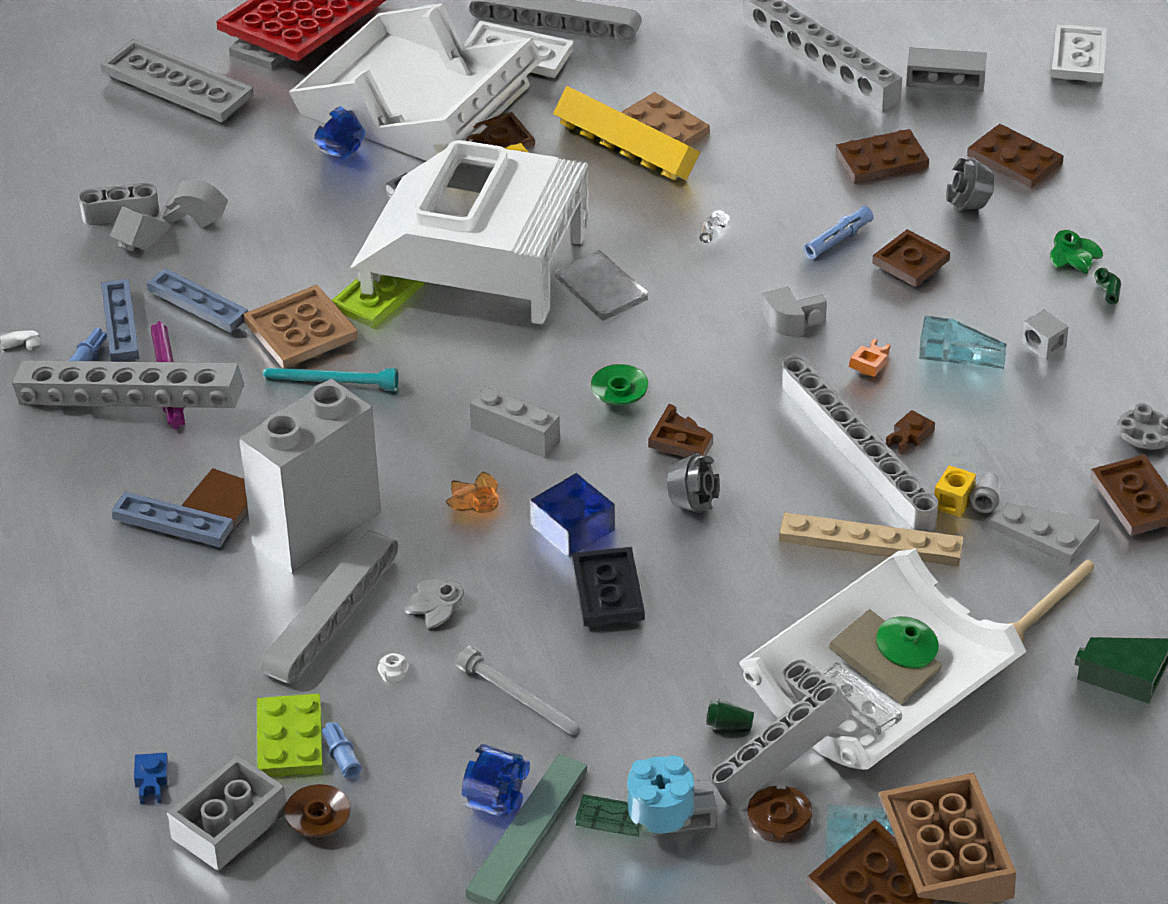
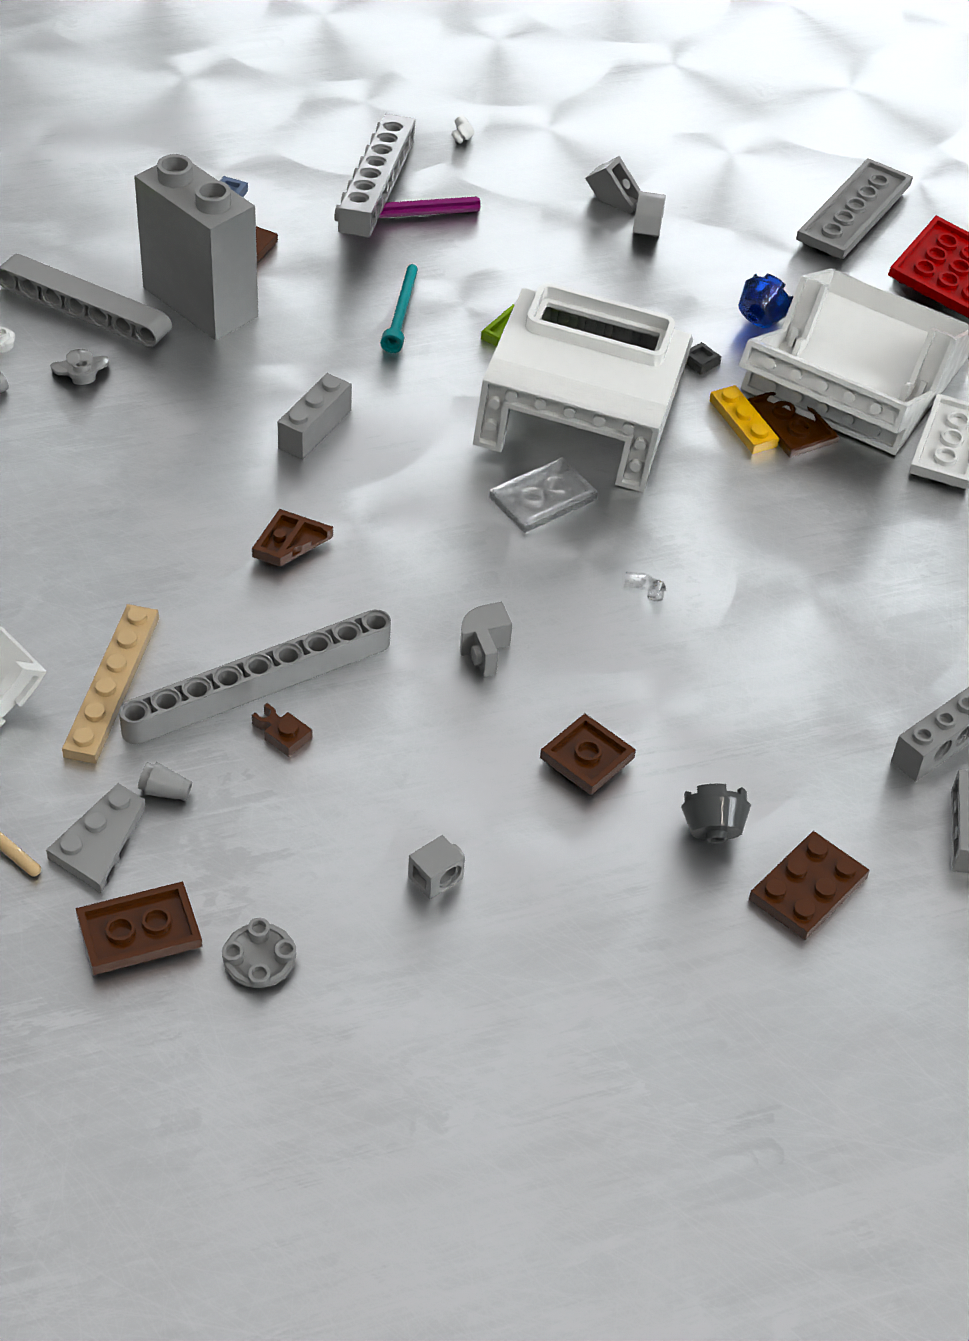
camera: 85 degrees right, 5 degrees up
medium blue axle [68,328,107,361] -> none
light grey beam [78,183,160,225] -> none
sand blue plate [101,279,139,362] -> none
sand blue plate [147,268,248,333] -> none
medium nougat plate [243,285,358,368] -> none
clear orange plate [445,471,499,513] -> none
clear blue brick [530,473,615,557] -> none
yellow brick [553,85,701,181] -> none
black plate [572,547,645,627] -> none
green dish [591,364,648,405] -> none
medium nougat plate [621,92,710,146] -> none
dark grey cone [667,453,720,513] -> none
medium blue pin [804,206,874,259] -> none
reddish brown plate [836,129,929,184] -> none
orange plate [848,339,891,377] -> none
clear light blue slope [919,316,1007,369] -> none
yellow brick [934,465,976,518] -> none
green plate [1050,230,1103,274] -> none
dark green arm [1094,267,1122,304] -> none

